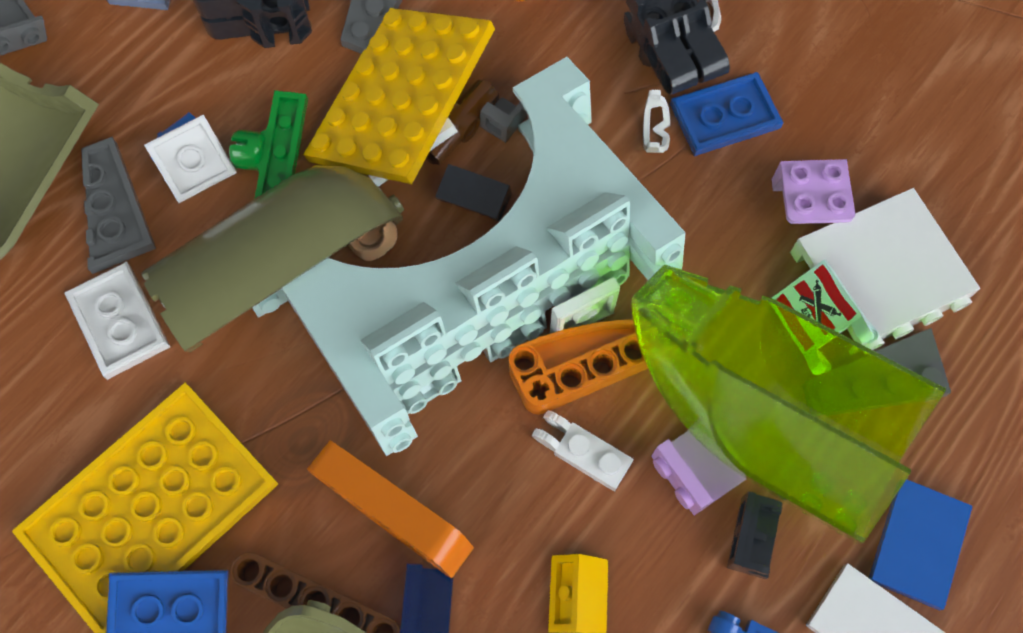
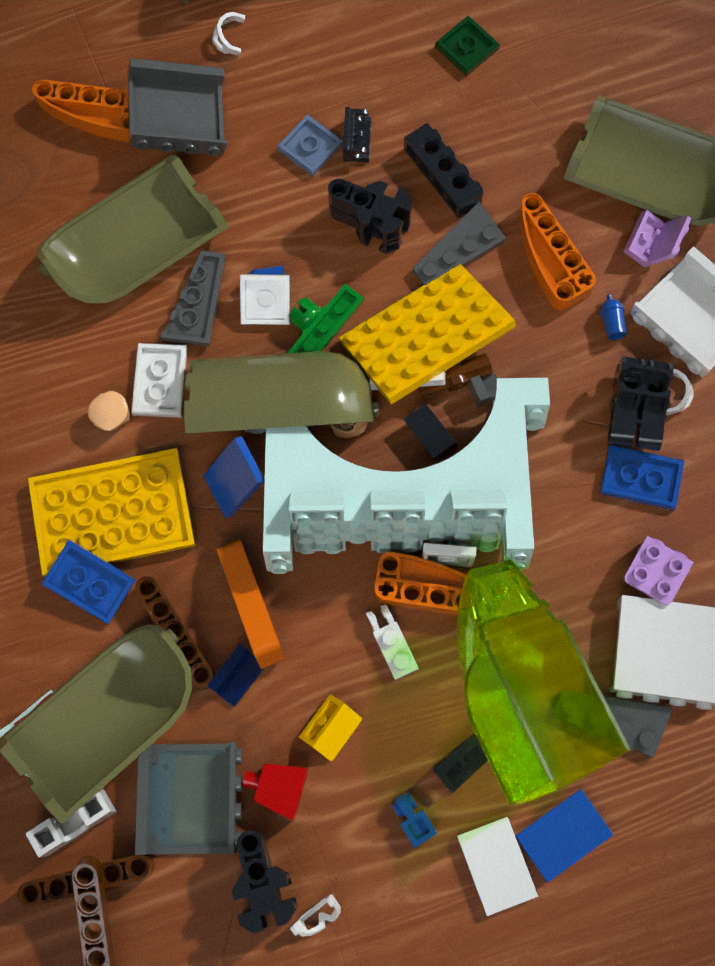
camera: 35 degrees right, 5 degrees up
white helmet [643,90,670,153] -> none
lavender bracket [651,419,750,516] -> none
flag [769,260,879,374] -> none
none -> light nougat hair [88,391,130,431]
none -> blue tile [203,436,265,518]

